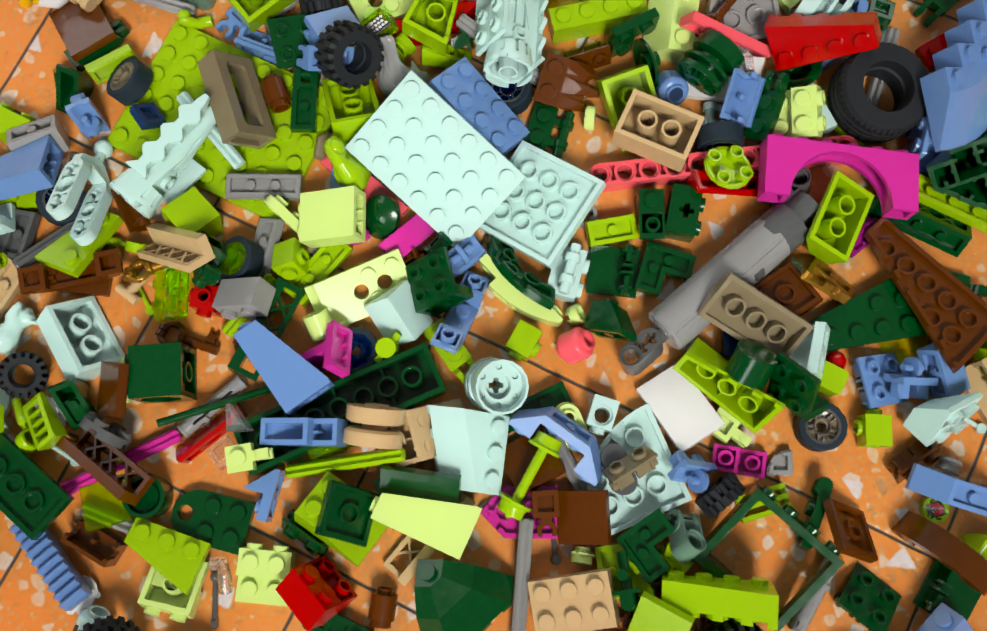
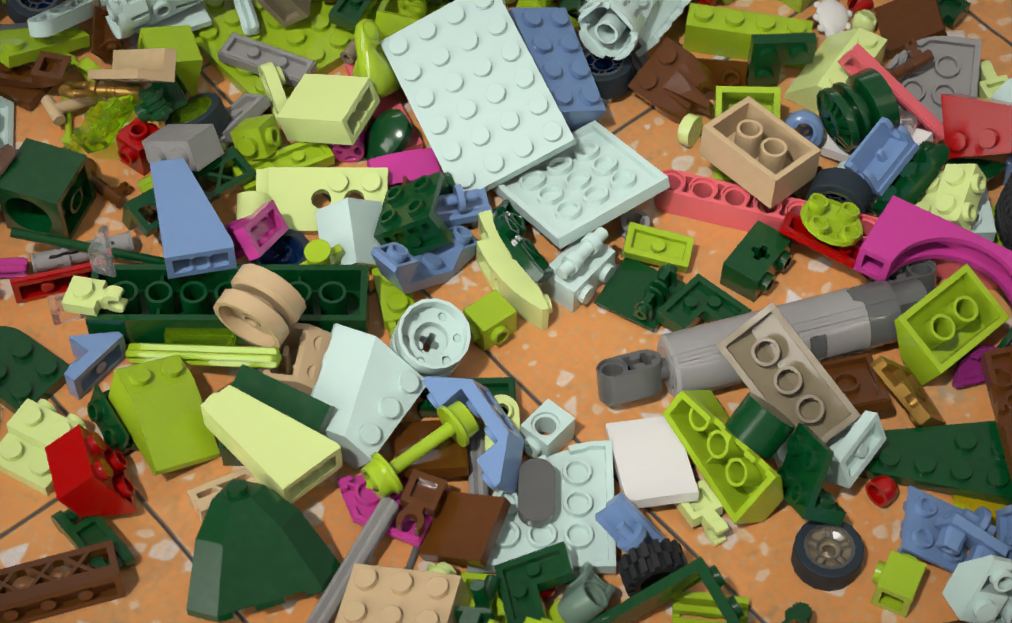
camera: 20 degrees right, 25 degrees down
medium blue slope [259,417,348,447] -> none
dark green tile [314,480,379,547] -> none
reddish brown brick [368,586,398,629] -> none
dark green plate [523,103,575,159] -> none
coral head [556,327,595,364] -> none
yellowish green hinge [564,303,586,325] -> none
dark green slope [583,298,637,342] -> none
dark tan hinge [601,444,659,492] -> none
dark green dish [633,38,661,86] -> none
dark green slope [634,189,666,239] -> none
dark pink slope [712,443,767,479] -> none
light grey tile [765,450,793,476] -> none
lime piece [818,360,849,397] -> none

